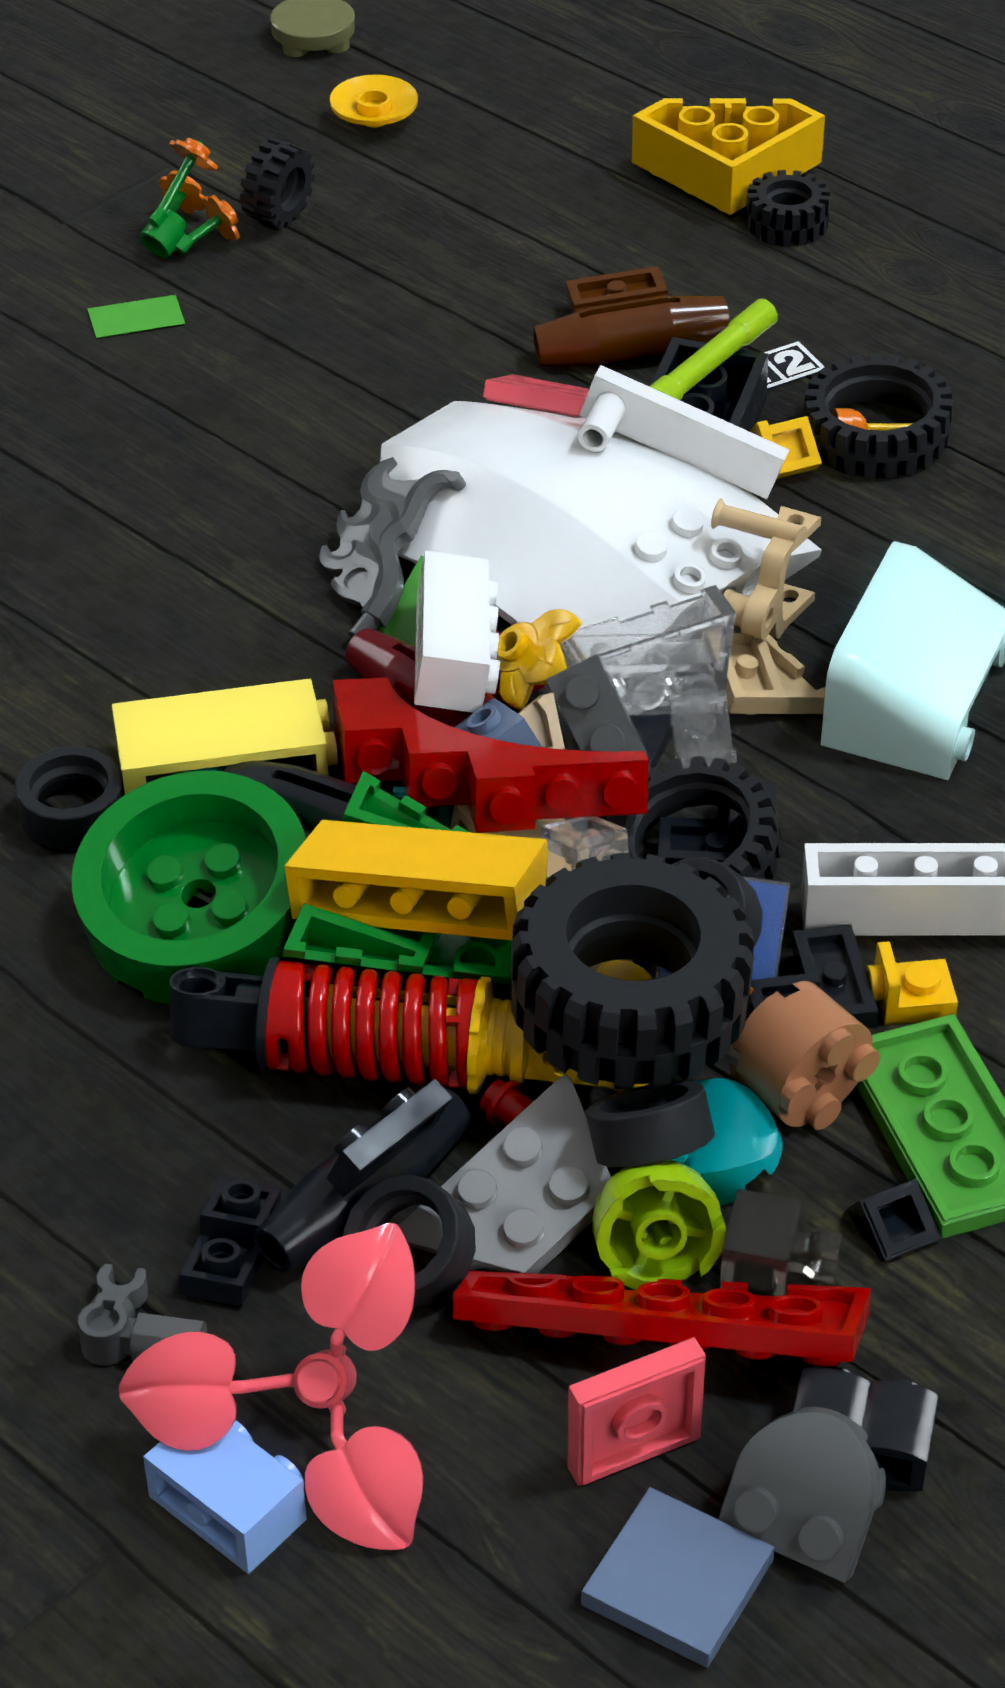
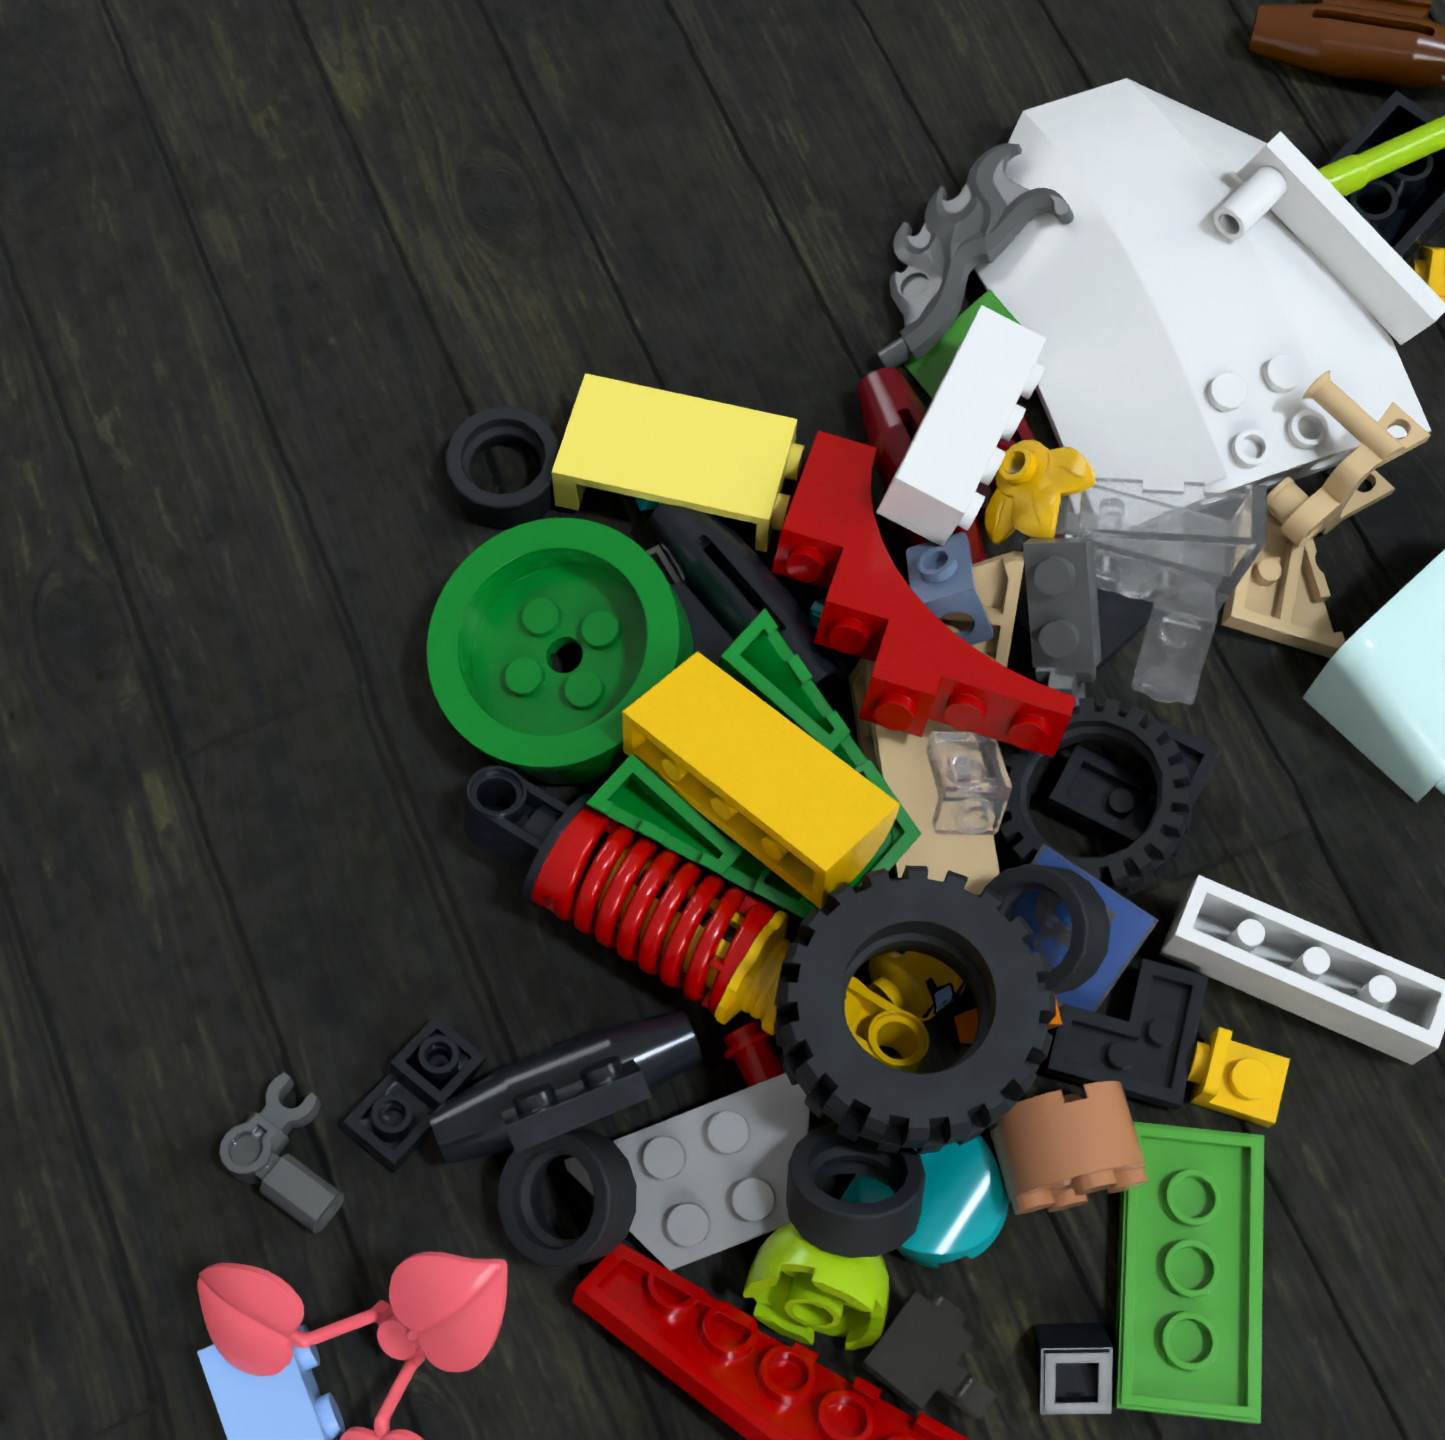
camera: 25 degrees right, 25 degrees up
coral tile [483,374,589,418] -> none

